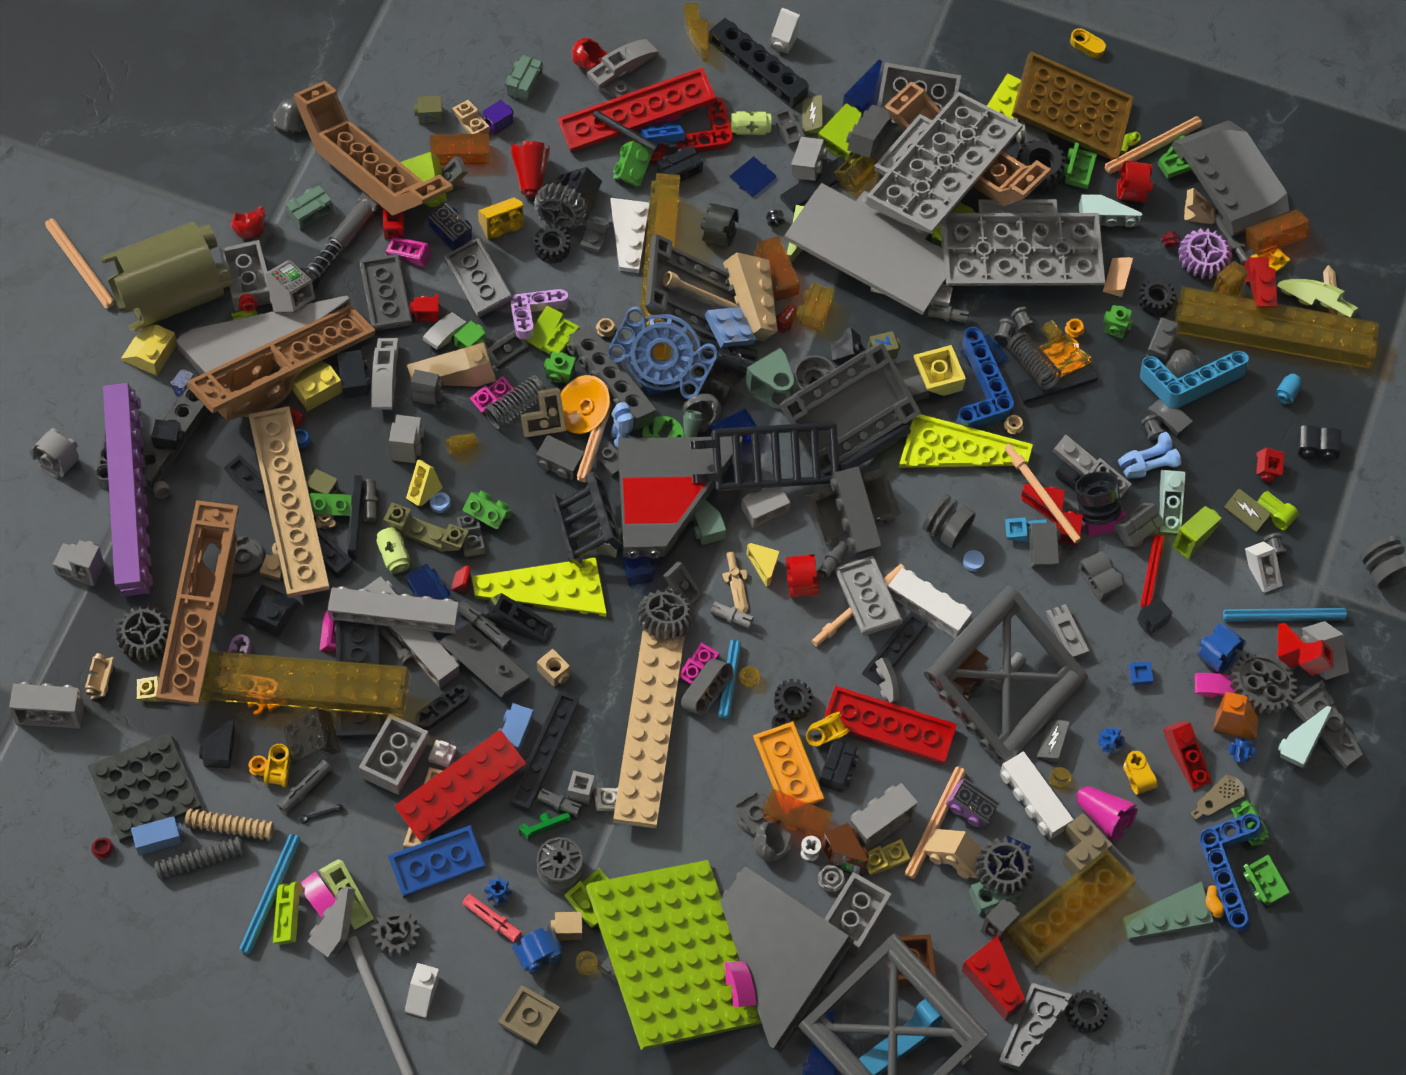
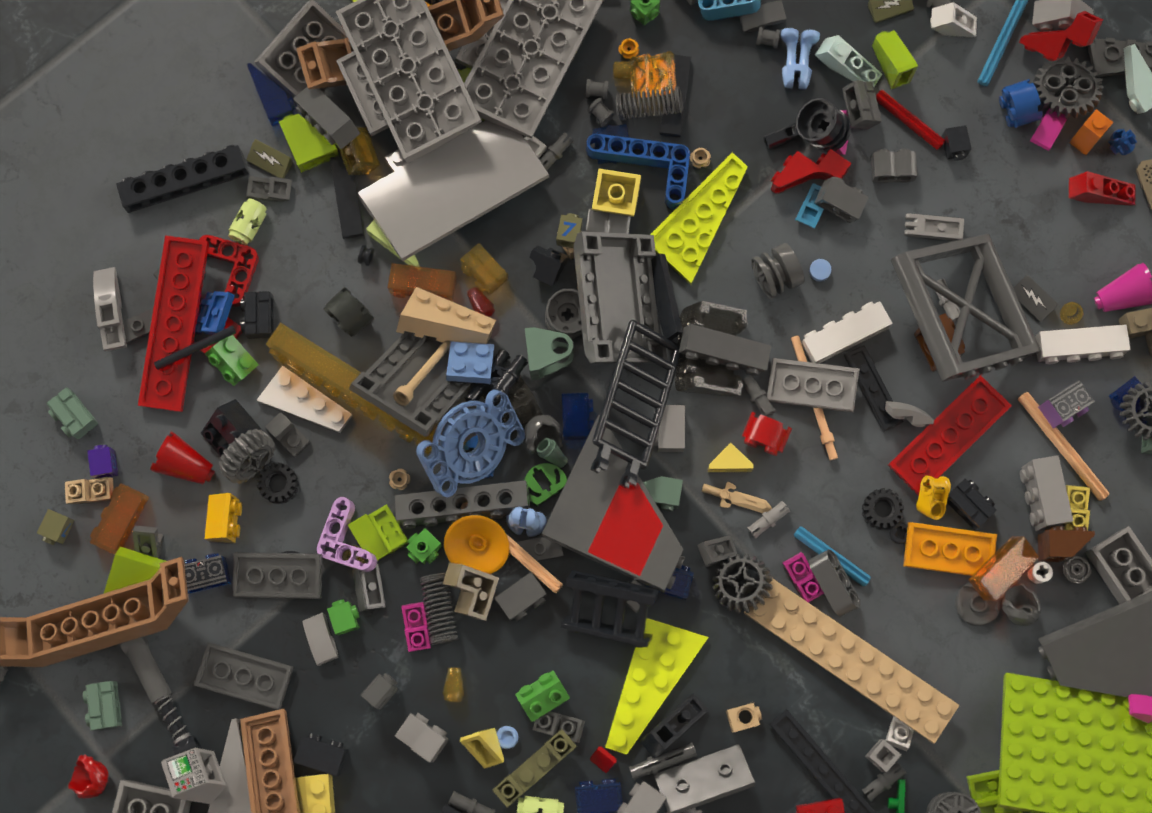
camera: 55 degrees left, 15 degrees up
light grey slope [372,338,399,410] -> none
red brick [383,208,404,239] -> none
dark pink slope [385,237,432,267] -> none
tan wedge [407,342,497,387] -> none
red brick [410,294,439,321] -> none
medium blue brick [498,703,533,754] -> none
red hair [571,38,607,70] -> none
clear yellow slope [683,3,708,61] -> none
clear blue piece [730,156,776,197] -> none
clear yellow plate [739,666,760,687] -> none
white slope [771,8,800,54] -> none
light grey brick [791,137,827,181] -> none
tan brick [923,829,981,879] -> none
light nougat bar [1004,444,1081,543] -> none
light grey slope [1052,435,1131,498] -> none
blue gear [1098,727,1125,754] -> none
yellow piece [1123,751,1158,795] -> none
blue plate [1128,662,1154,686] -> none

